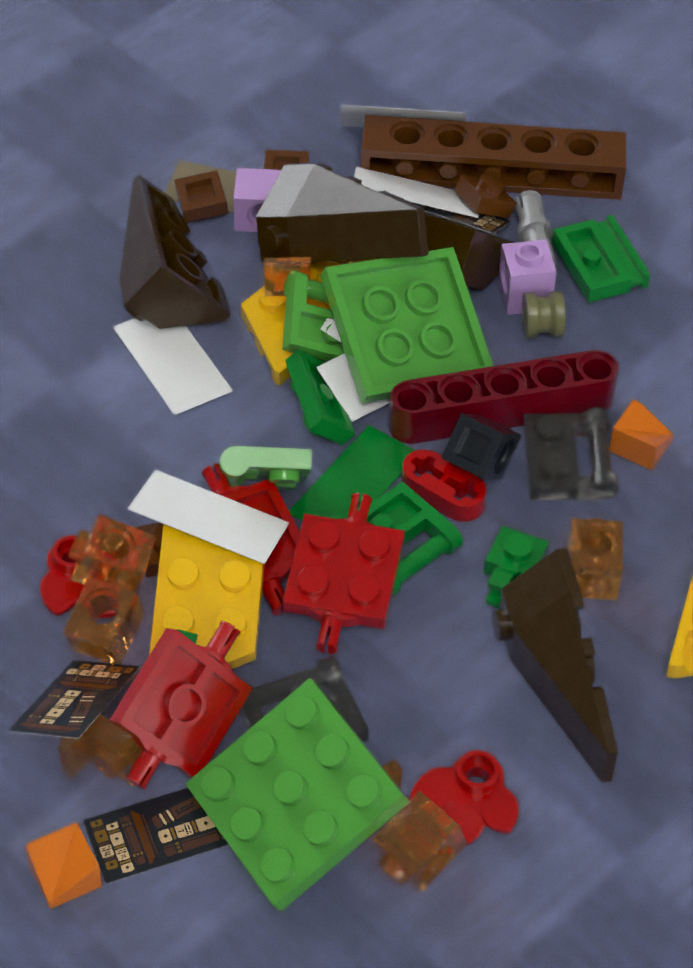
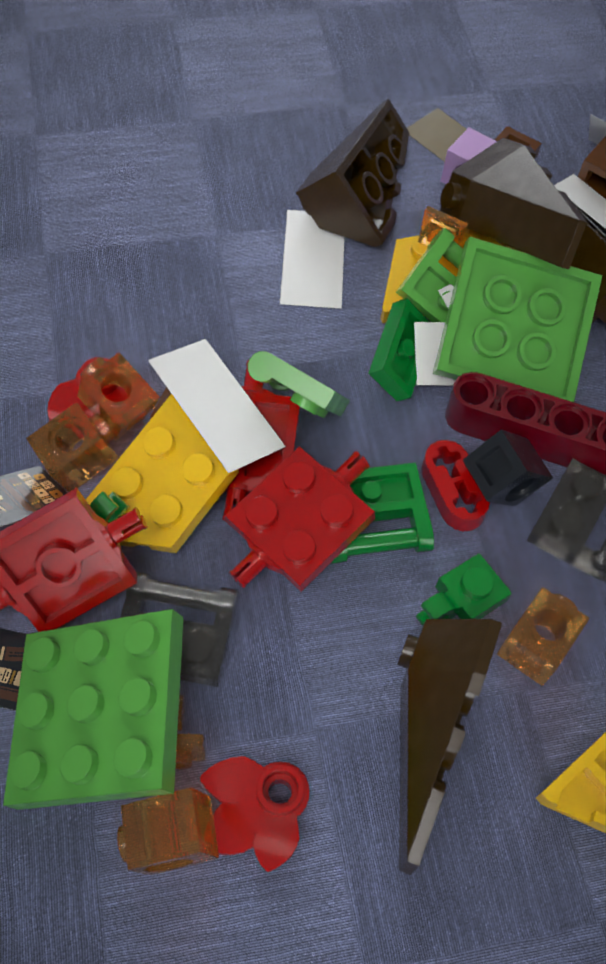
camera: 30 degrees right, 10 degrees up
reddish brown plate [174,170,228,223] -> none
green sticker [289,425,416,521] -> none

